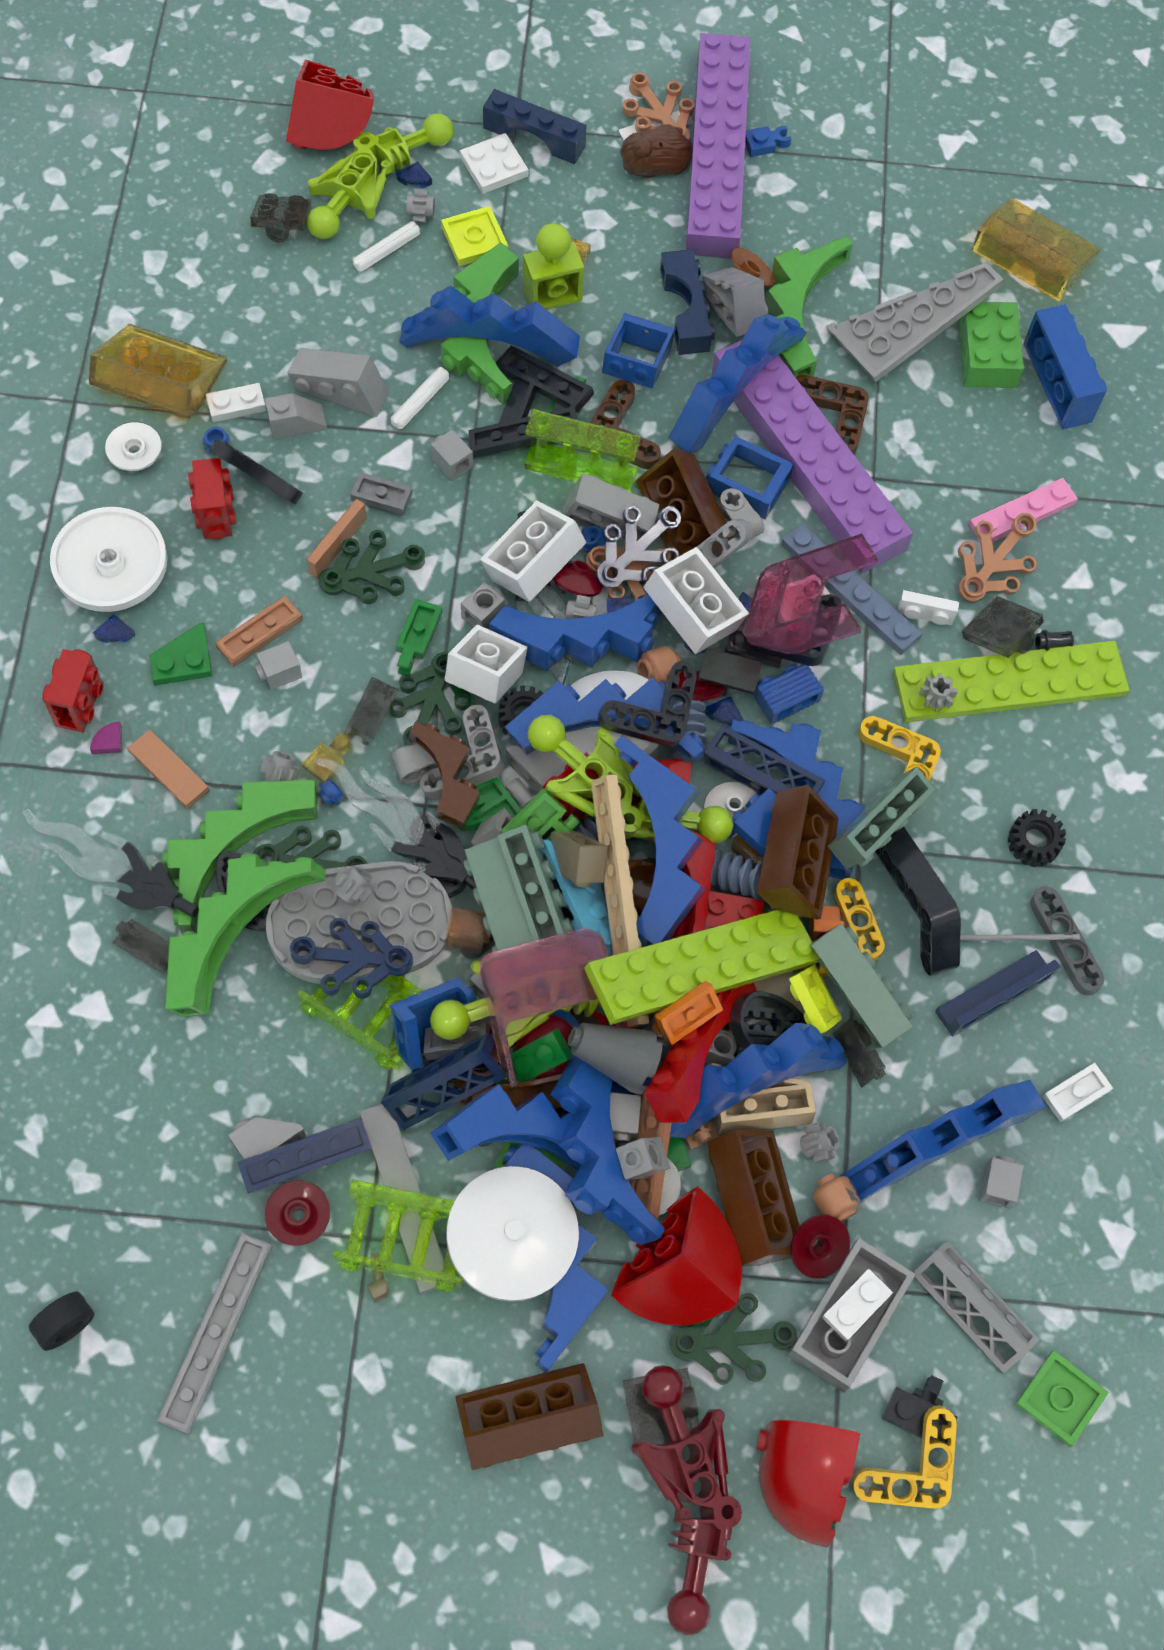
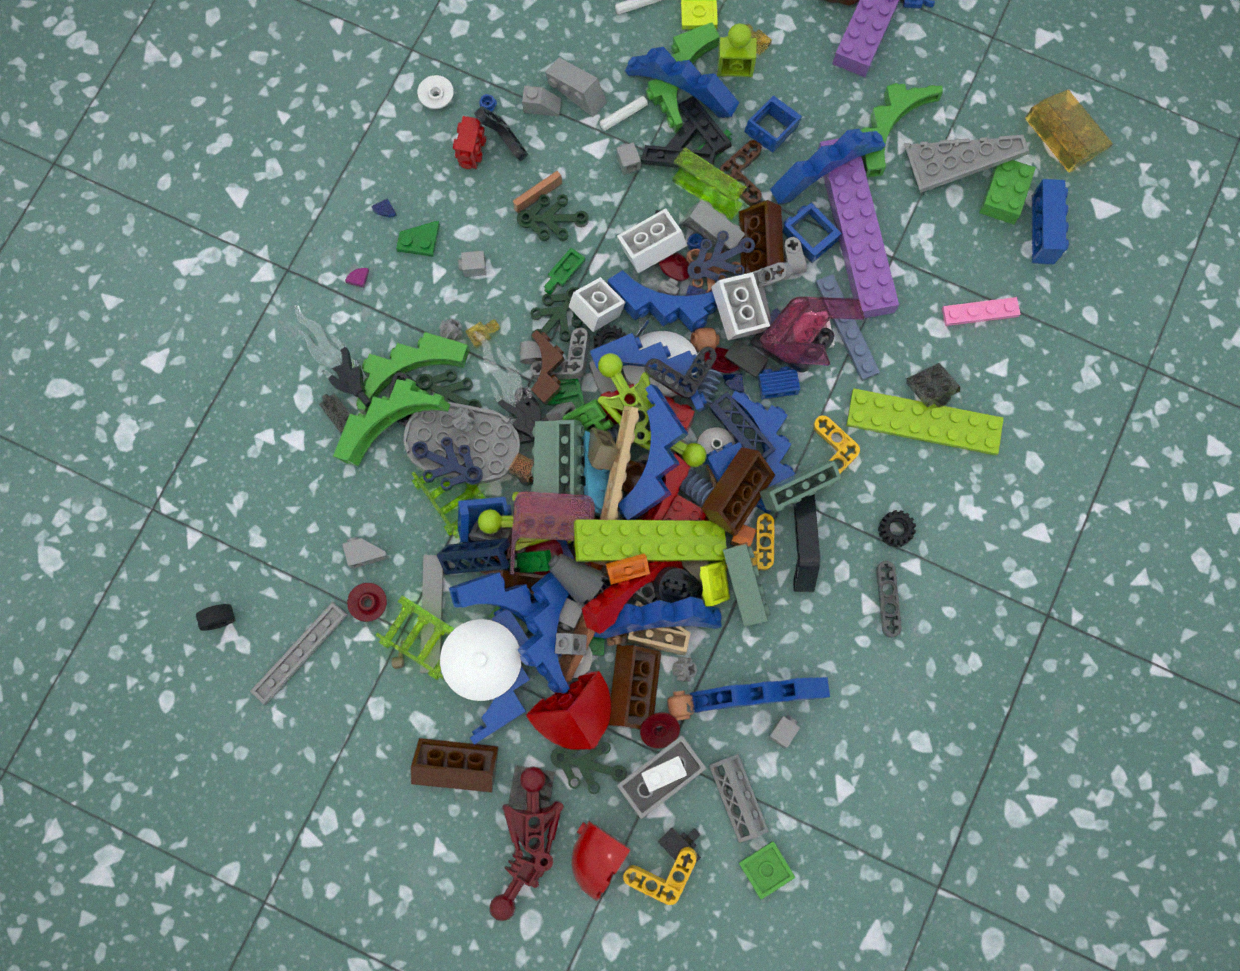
camera: 25 degrees right, 10 degrees up
red brick [42,649,104,733] -> none
white dish [50,507,167,612] -> none
clear yellow slope [89,323,227,419] -> none
nougat tile [127,729,210,810] -> none
white plate [206,383,266,422] -> none
nougat tile [215,596,303,667] -> none
dark blue fence [237,1117,372,1193] -> none
blue plate [318,779,345,806] -> none
clear smoke hinge [344,677,398,745] -> none
flat silver plate [350,472,413,516] -> none
light grey brick [461,582,505,629] -> none
light grey pin [506,778,536,810] -> none
dark blue arch [660,249,715,355] -> none
light grey wedge [703,267,768,337] -> none
dark orange dish [731,247,775,288] -> none
reddish brown beam [796,375,869,455] -> none
clear smoke hinge [832,1019,886,1088] -> none
white plate [897,590,959,625] -> none
light grey gear [919,673,958,712] -> none
dark blue fence [935,950,1060,1037] -> none
nougat plant [958,513,1037,602] -> none
light grey piece [960,934,1080,941] -> none
black pin [1035,630,1074,651] -> none
white plate [1042,1063,1114,1123] -> none

